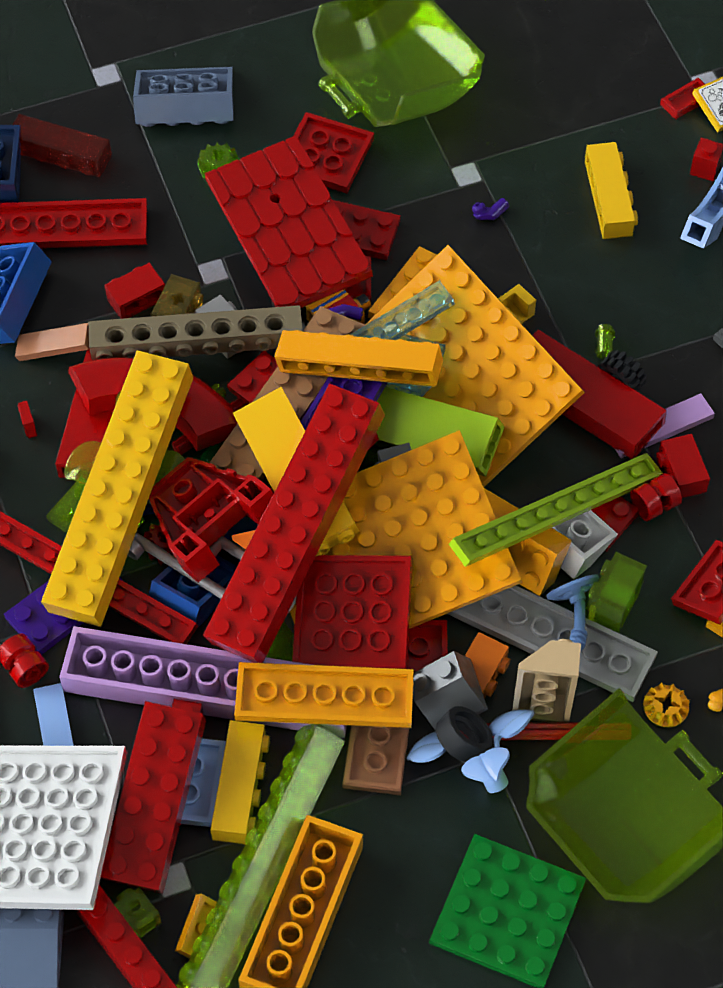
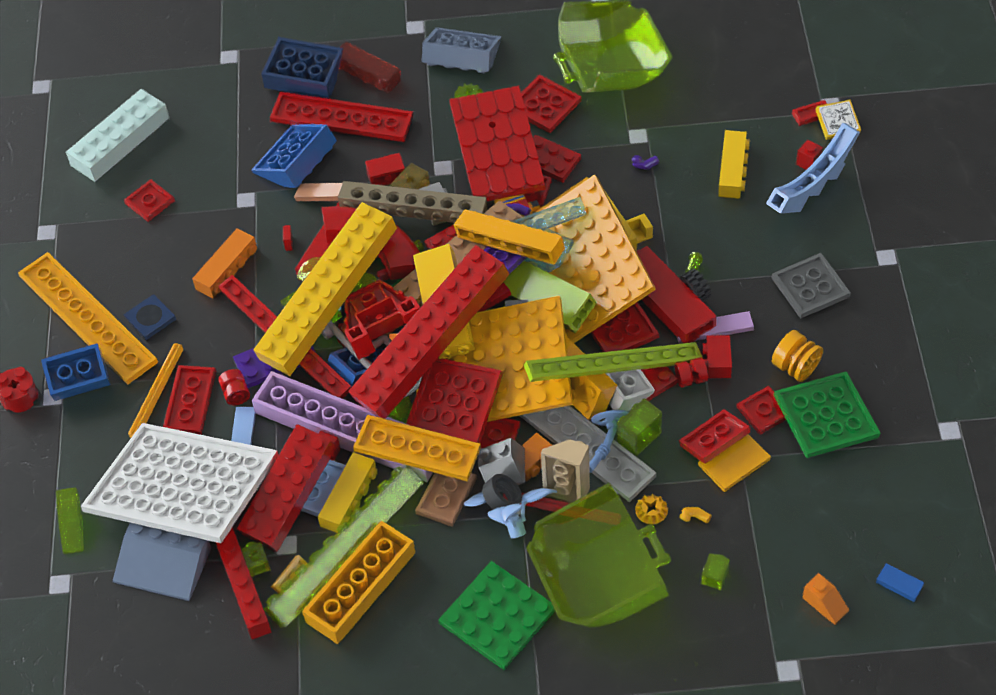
camera: 20 degrees right, 5 degrees down
none -> red plate [590,302,659,352]

